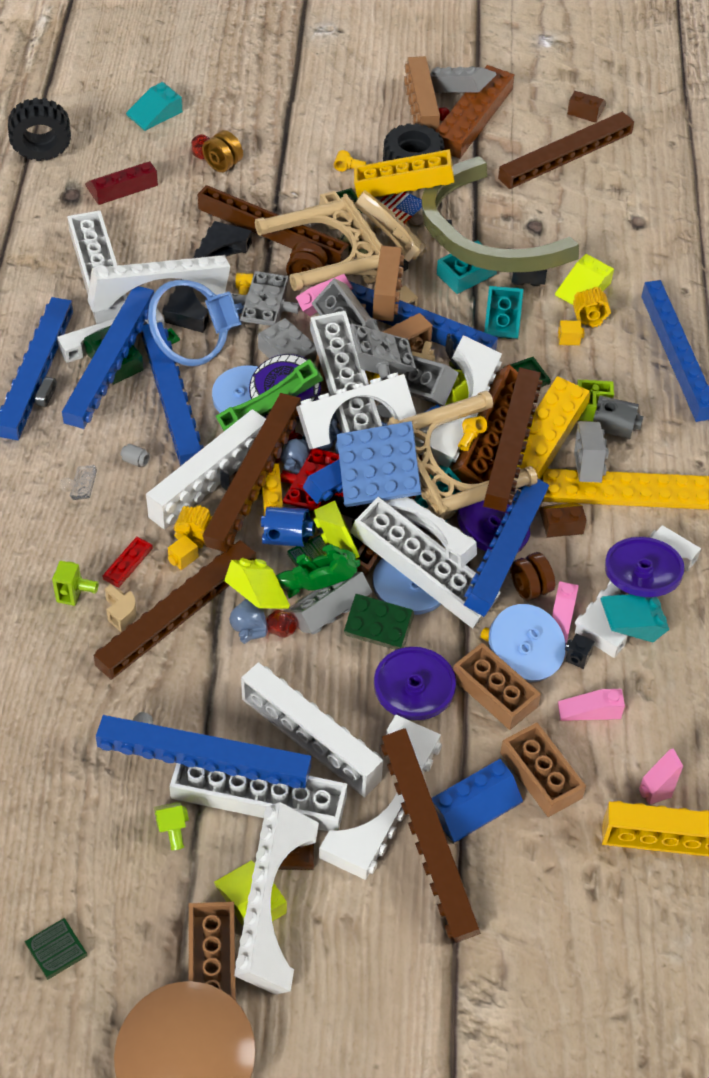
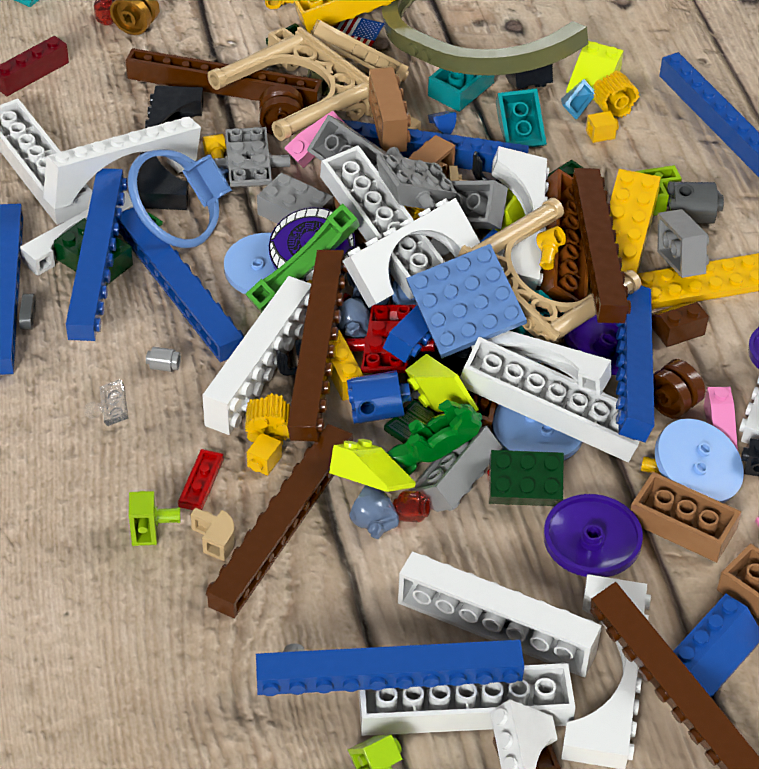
camera: 15 degrees left, 5 degrees down
none -> blue tile [428,111,456,135]
none -> dark azure slope [561,79,595,119]

